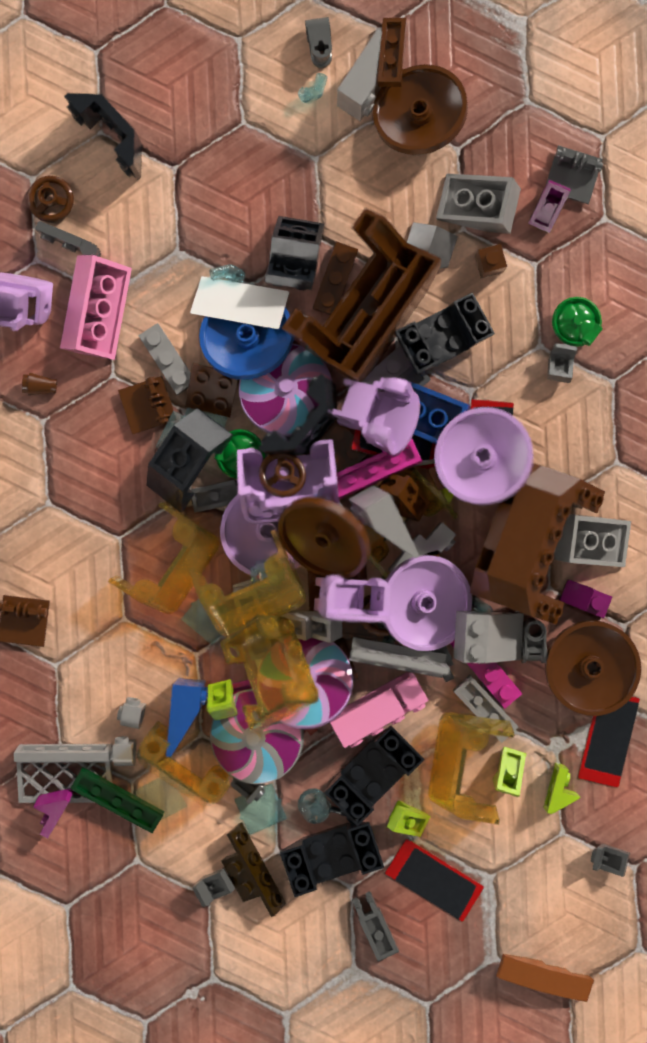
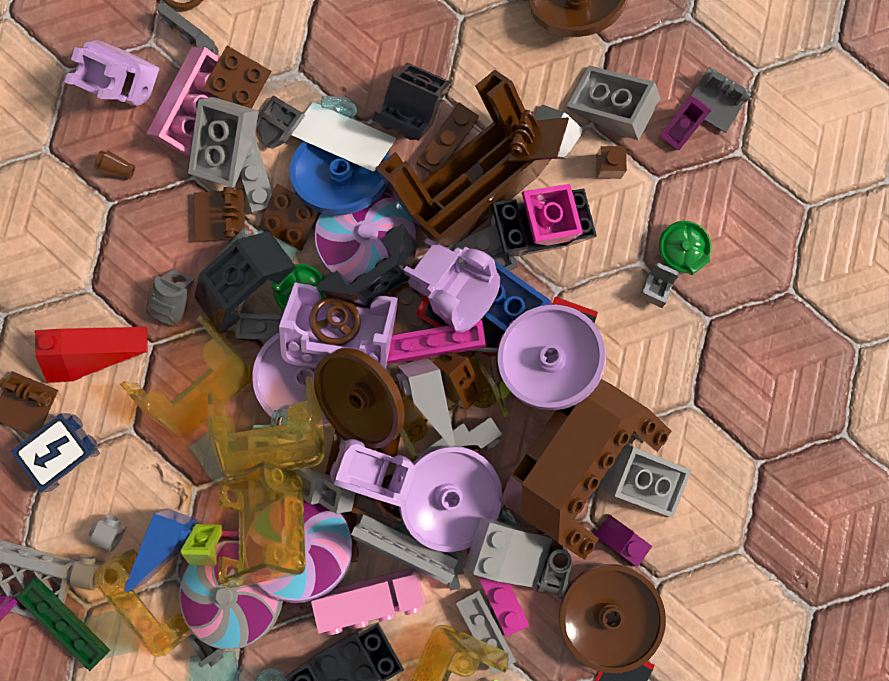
camera: 20 degrees right, 5 degrees down
none -> panel [11,413,101,493]
none -> red wedge [35,327,148,383]
none -> dark grey piece [146,270,194,327]
none -> light grey slope [188,97,259,188]
none -> reddish brown hinge [203,45,272,109]
none -> flat silver slope [256,95,306,149]
none -> reddish brown hinge [508,110,569,163]
none -> dark pink slope [522,184,583,246]

